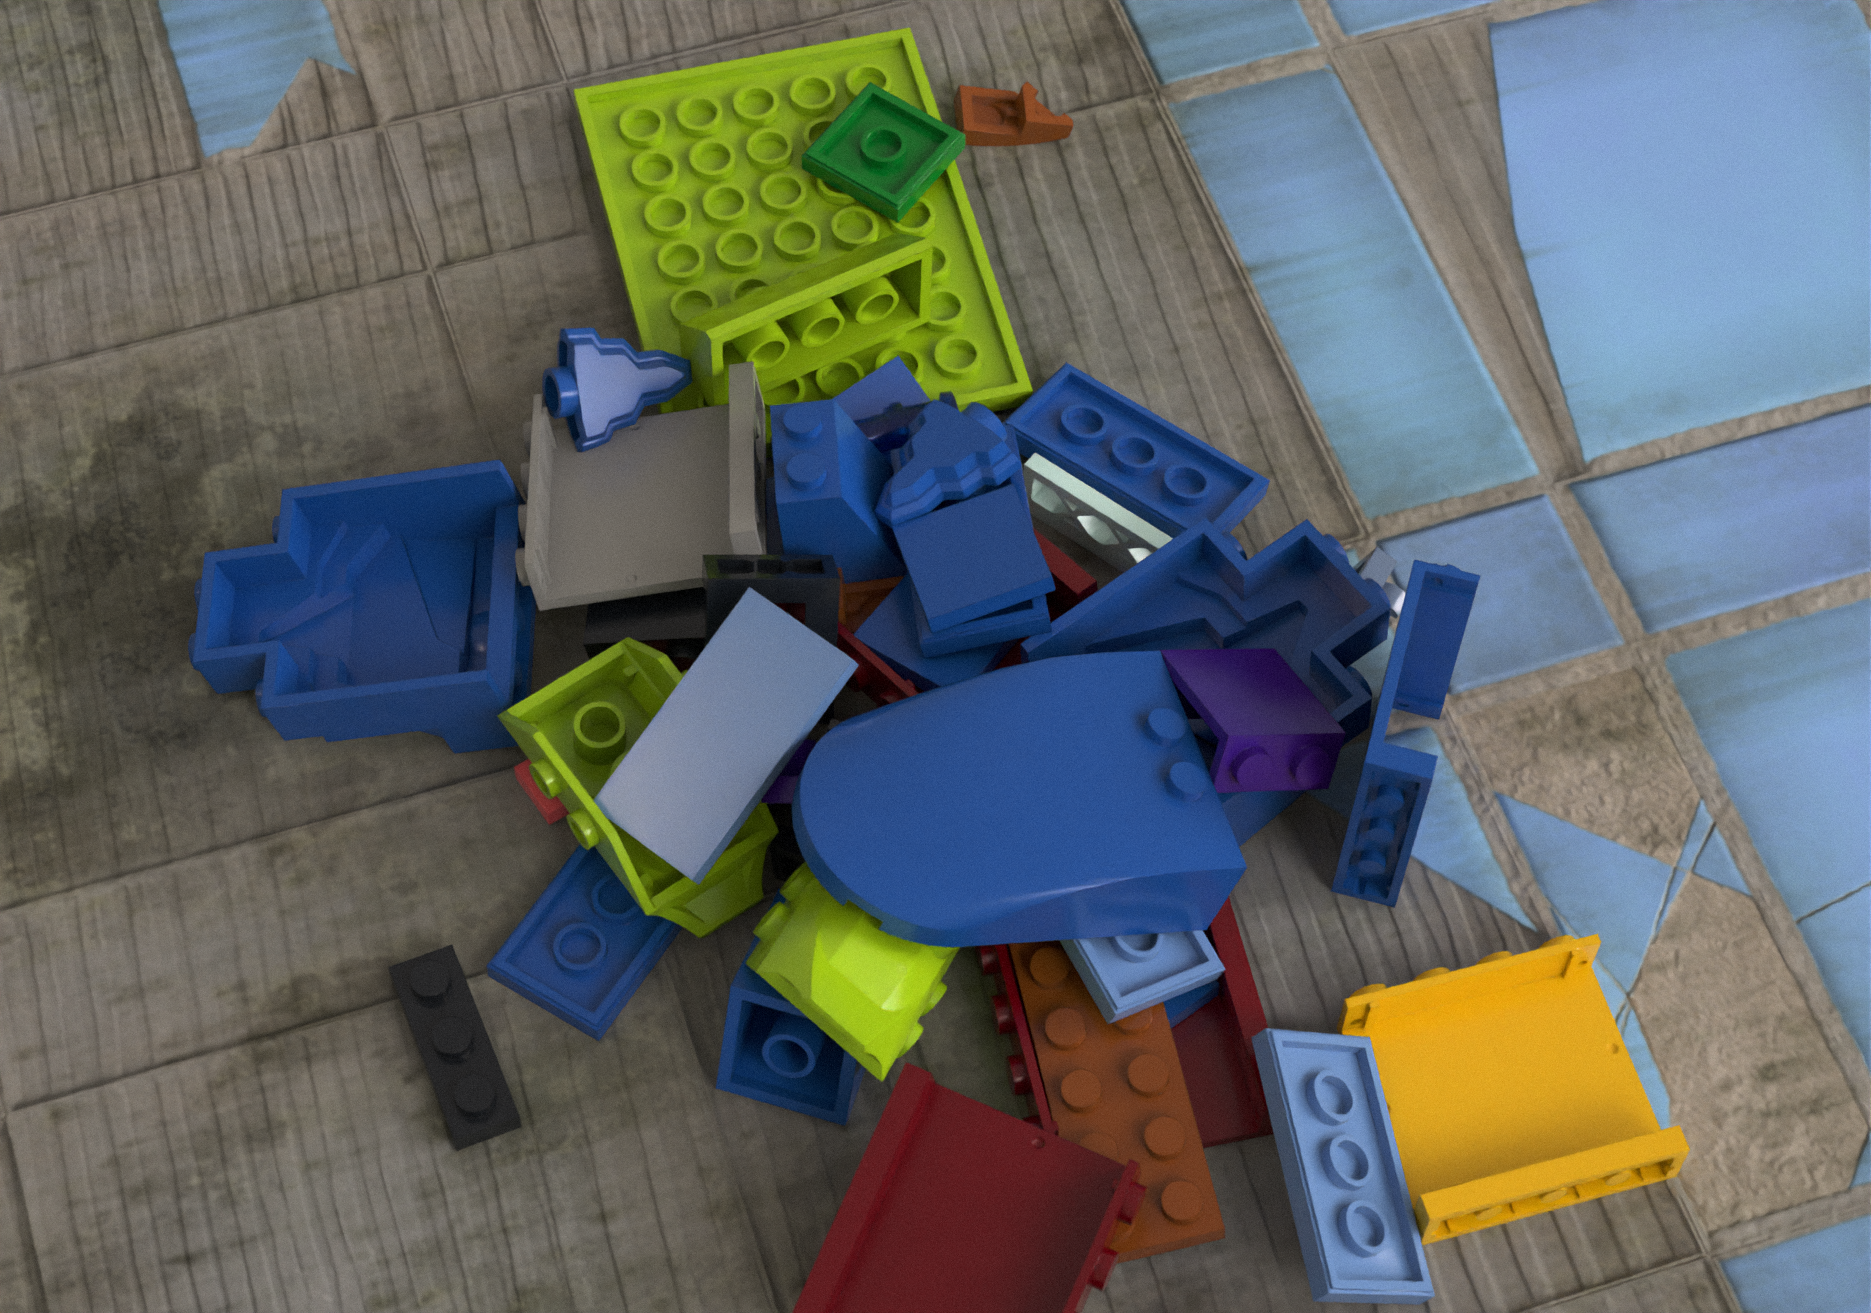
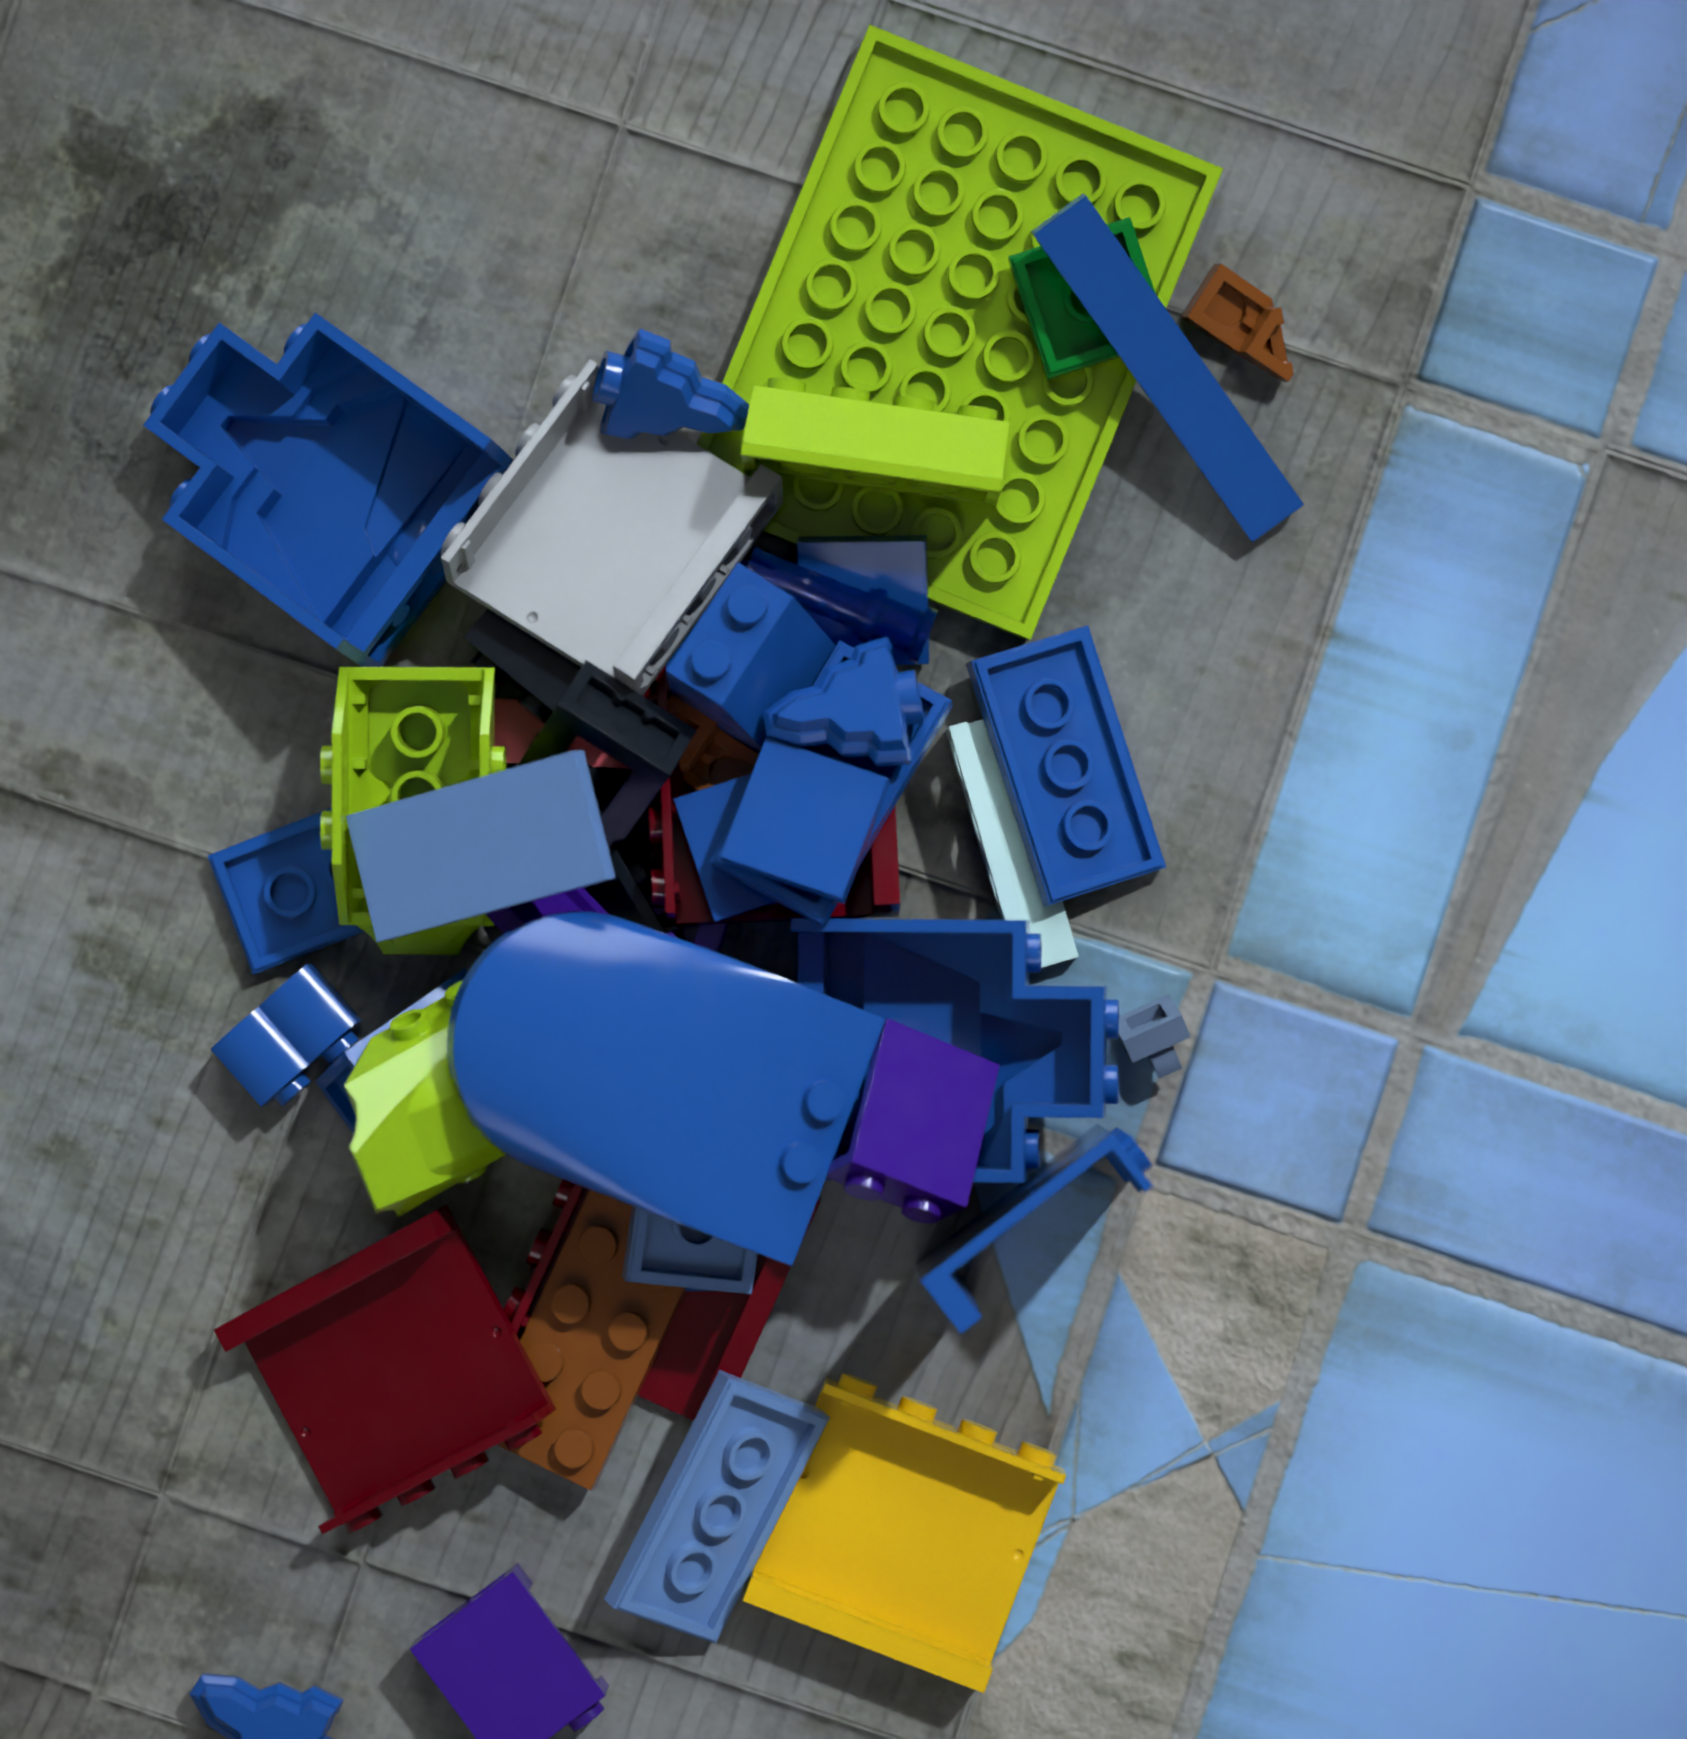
camera: 45 degrees right, 30 degrees up
black plate [388,945,522,1151] -> none
none -> blue brick [211,963,363,1107]
none -> blue tile [1031,193,1304,542]

